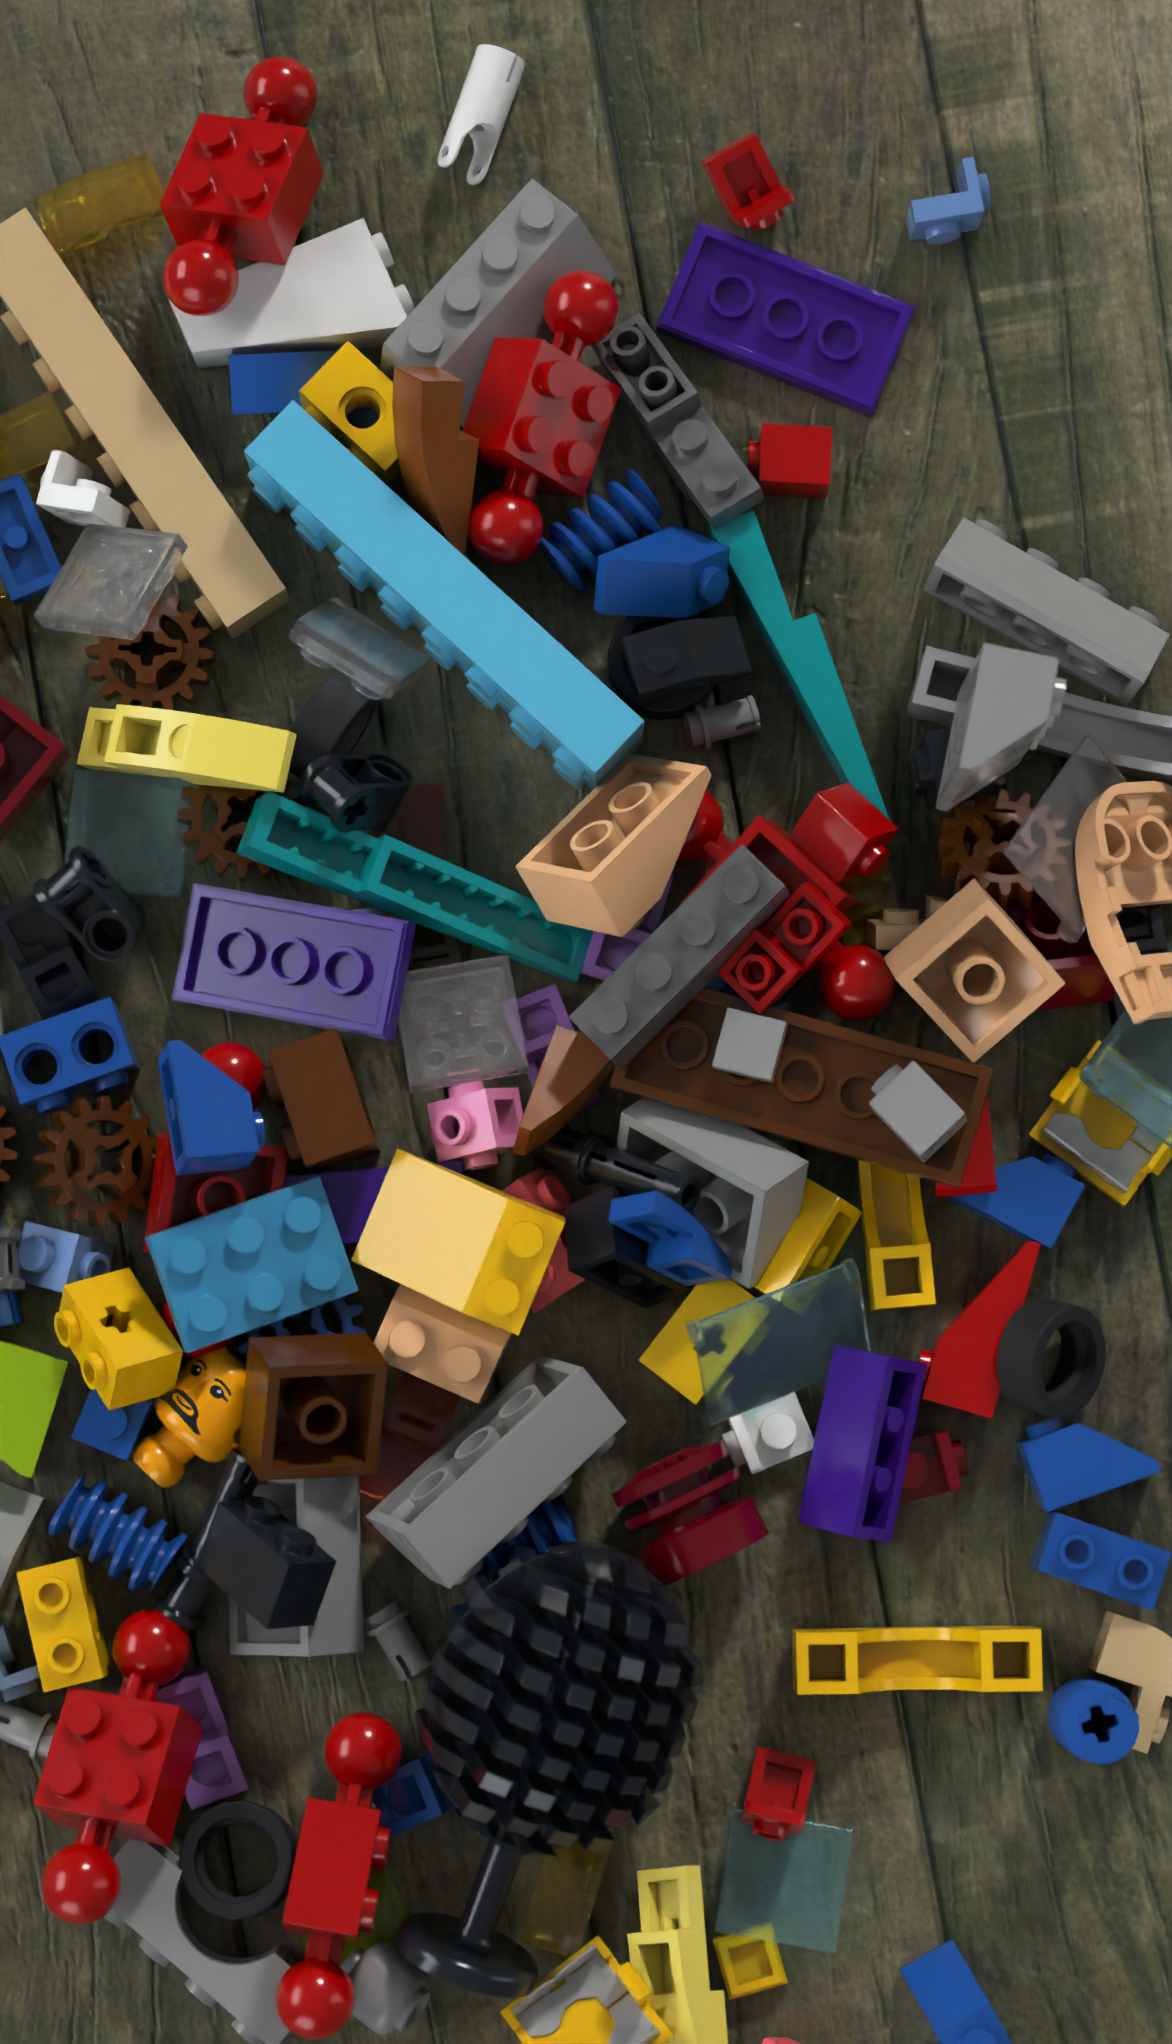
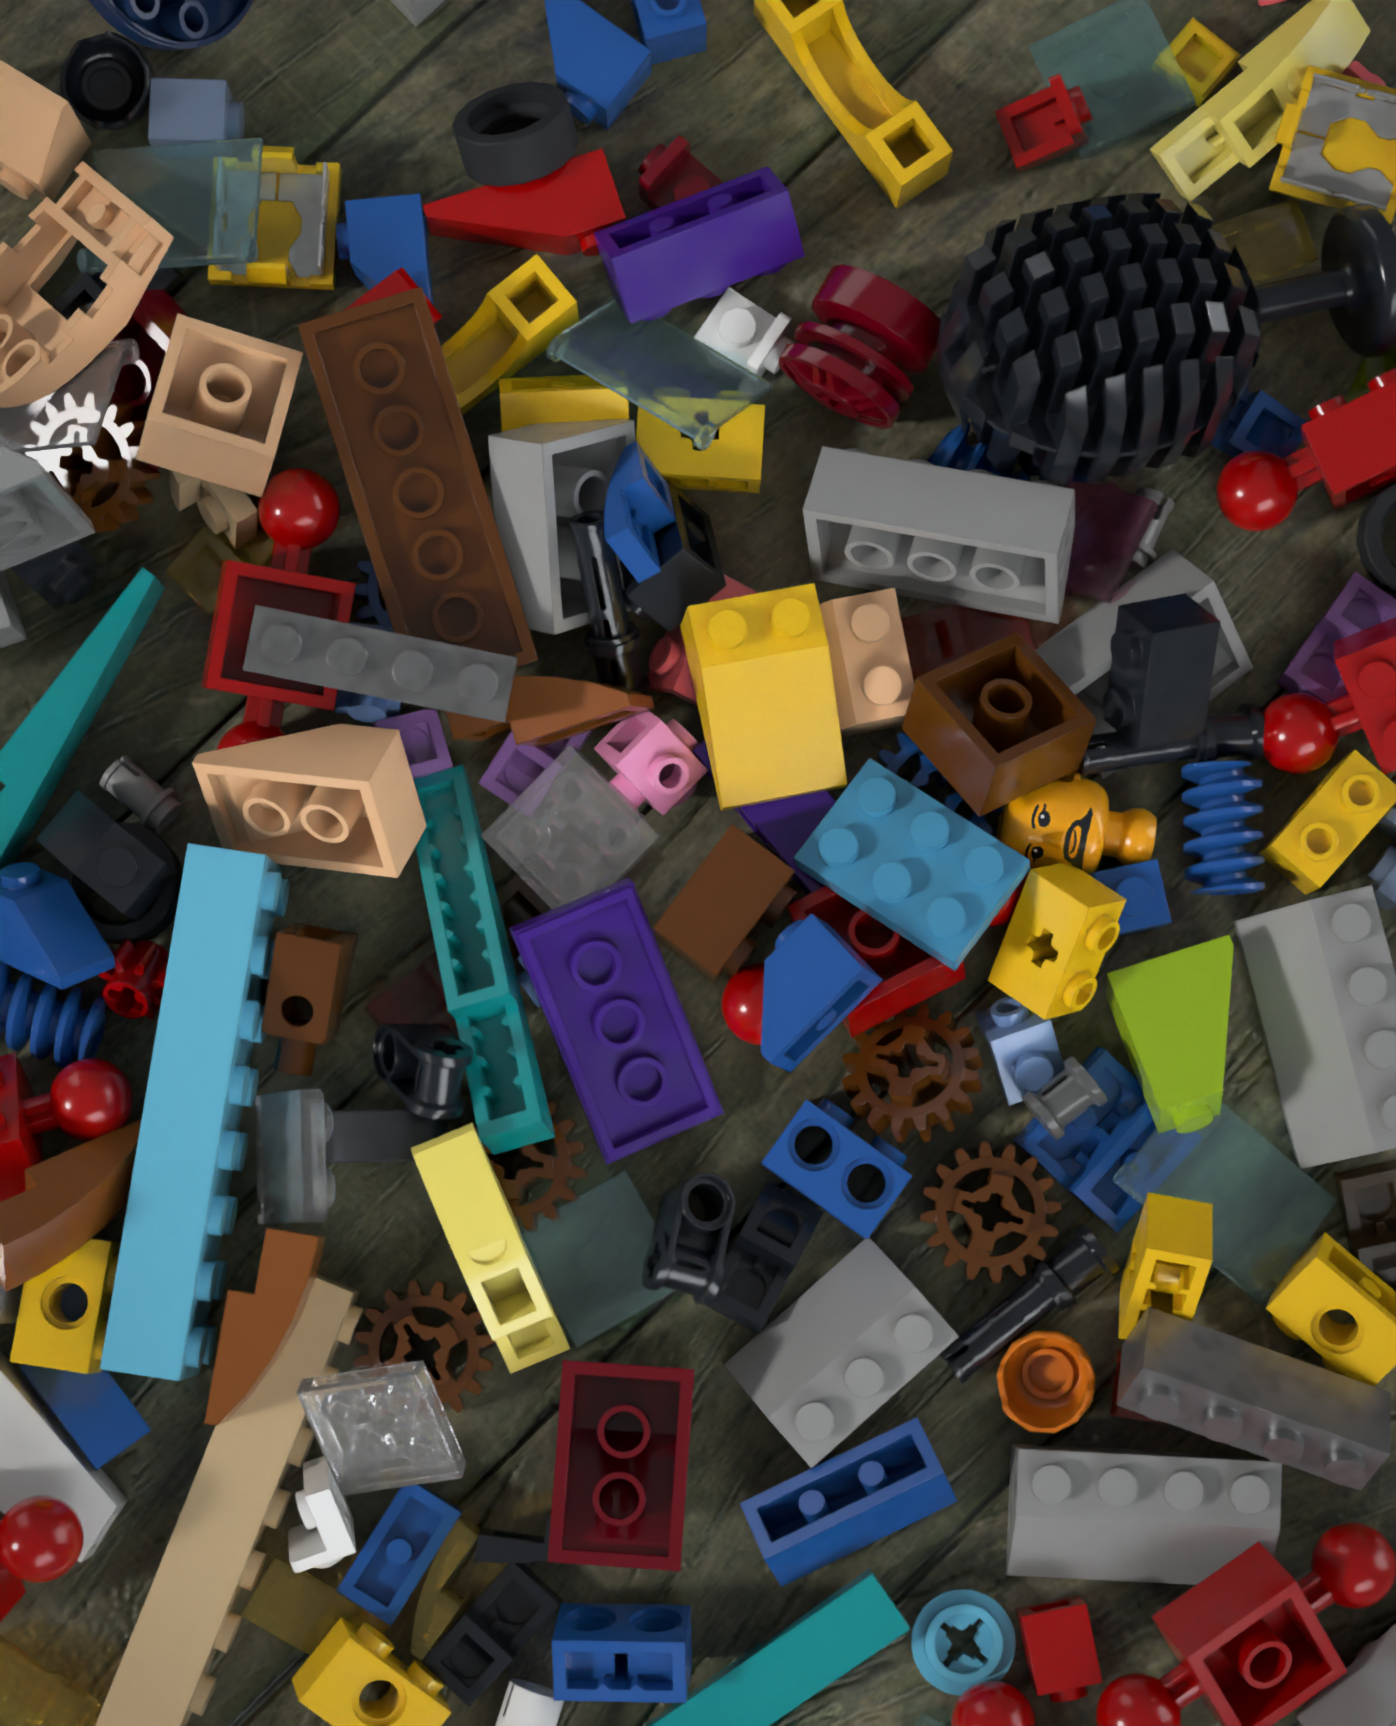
camera: 125 degrees left, 0 degrees up
light grey tile [712,1007,788,1083] -> none
red slope [717,882,853,1014] -> none
red brick [788,782,899,884] -> none
light grey brick [869,1060,968,1163] -> none
none -> red gear [98,939,169,1019]
none -> dark orange slope [204,1228,326,1426]
none -> reddish brown torso [262,922,358,1076]
none -> clear pink piece [1062,476,1158,604]

